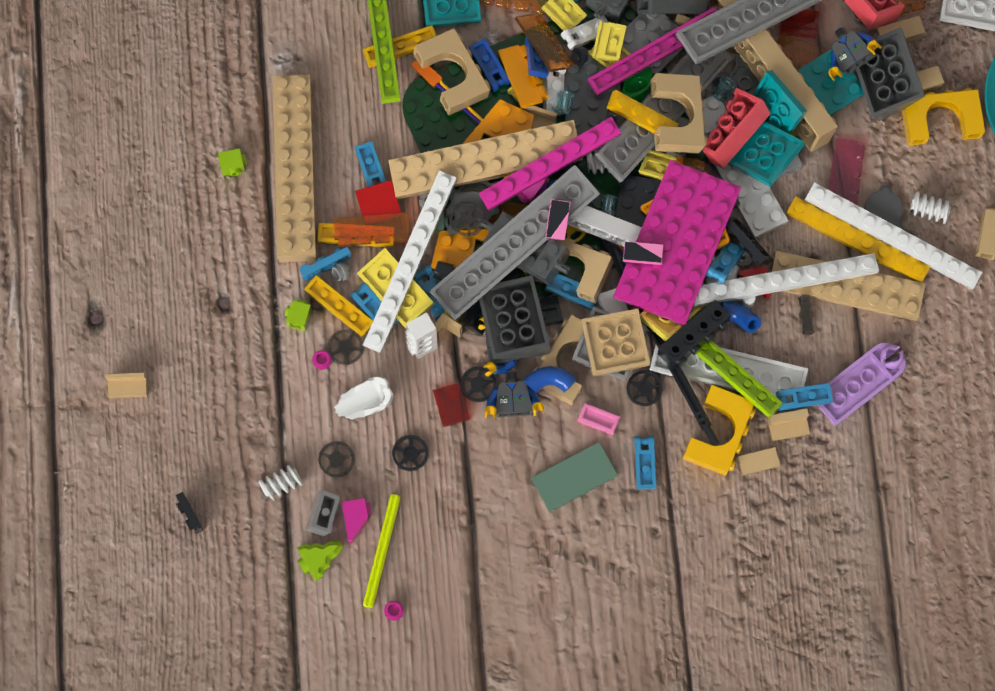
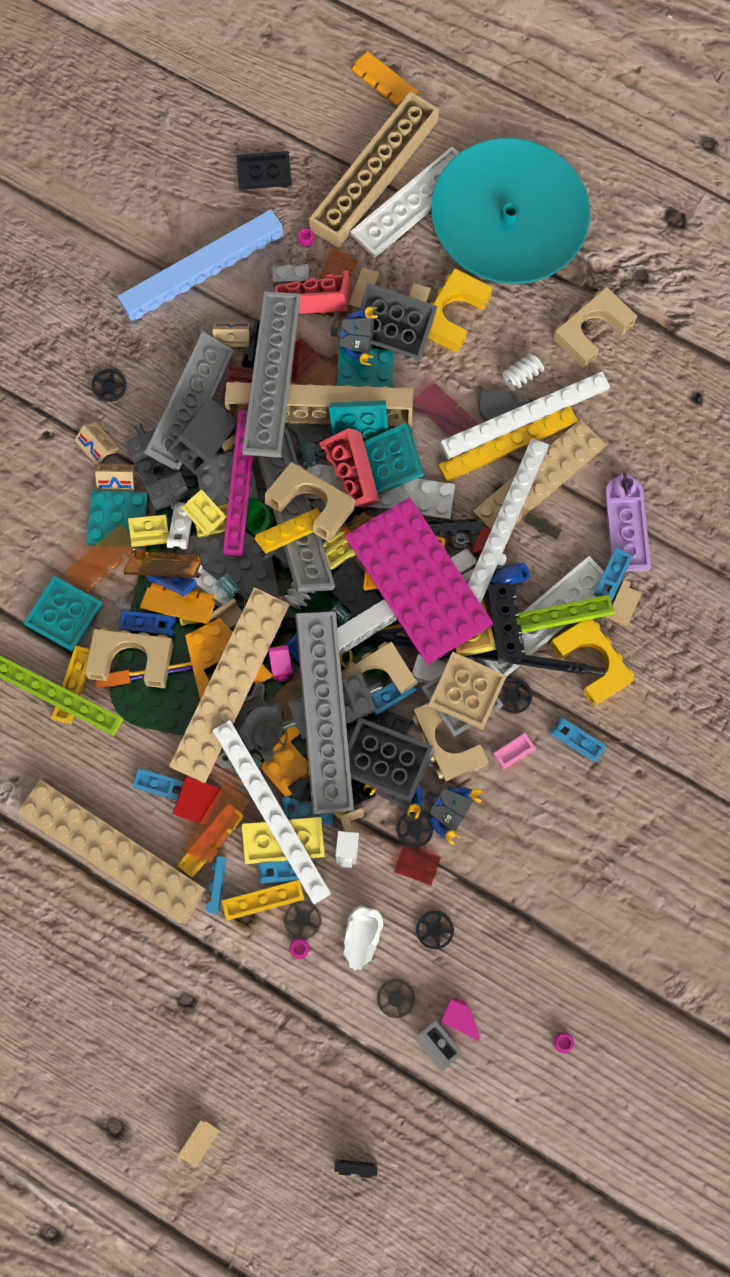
camera: 55 degrees left, 0 degrees up
lime brick [218,148,247,176] -> none
white piece [258,465,303,500] -> none
lime brick [285,299,312,331] -> none
lime rock [297,541,344,581] -> none
light grey plate [331,262,351,281] -> none
neon yellow axle [363,494,401,608] -> none
dark pink plate [479,117,621,211] -> none
blue cylinder [523,366,577,393] -> none
sand green tile [531,442,618,513] -> none
black tile [545,199,570,241] -> none
black plate [571,47,588,66] -> none
black tile [623,241,663,265] -> none
dark azure plate [706,241,745,284] -> none
tan tile [737,447,781,476] -> none

